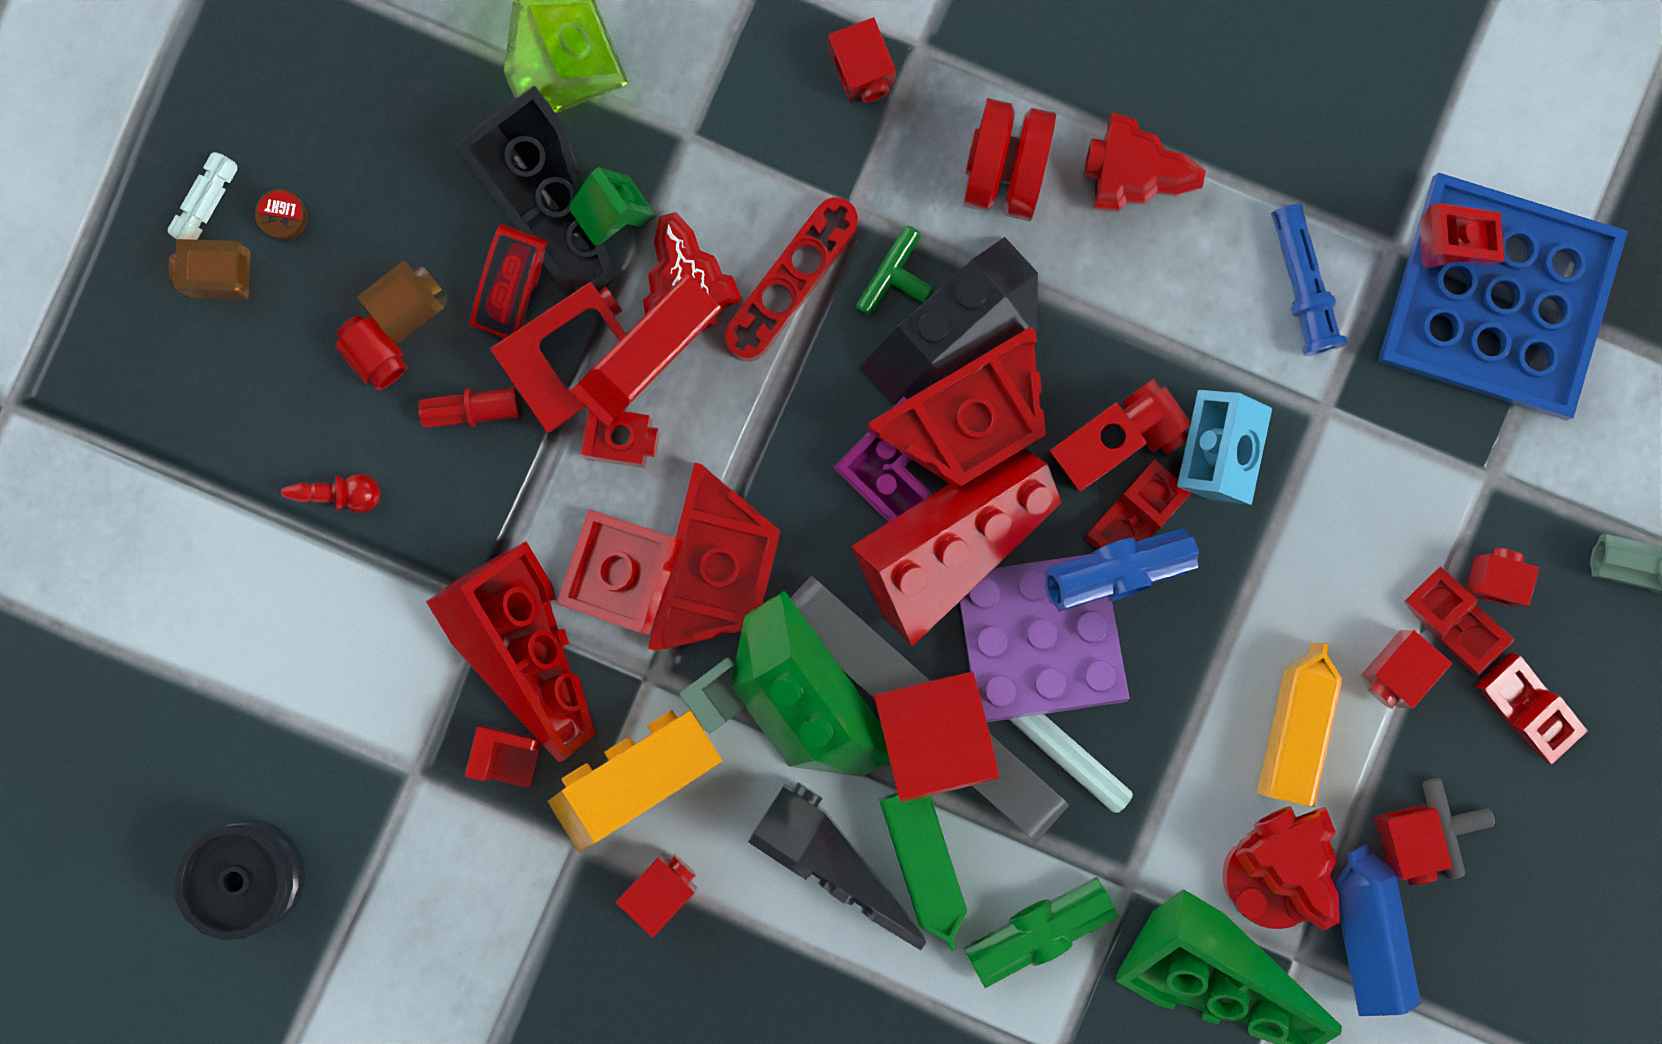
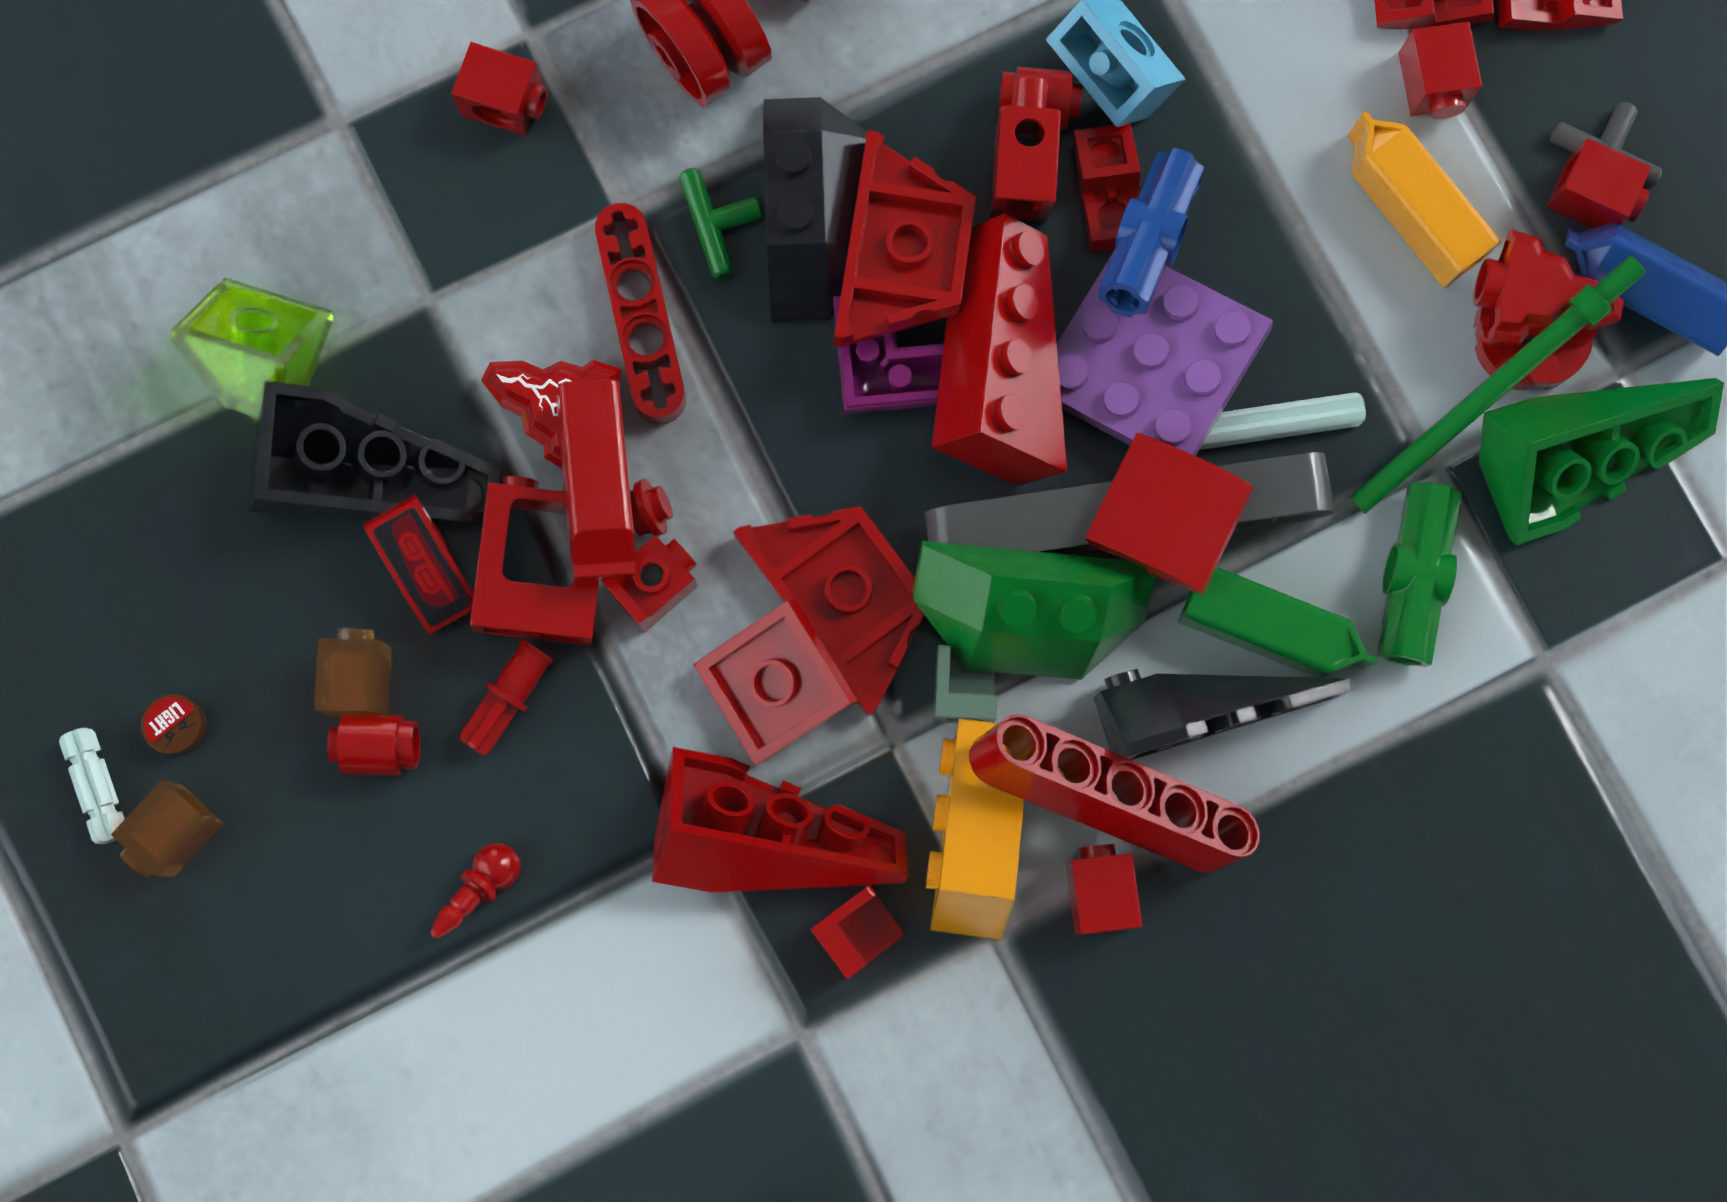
camera: 50 degrees left, 5 degrees down
green slope [569,167,657,246] -> none
none -> red plate [630,479,673,537]
none -> red beam [969,714,1260,874]
none -> green bar [1350,255,1647,514]

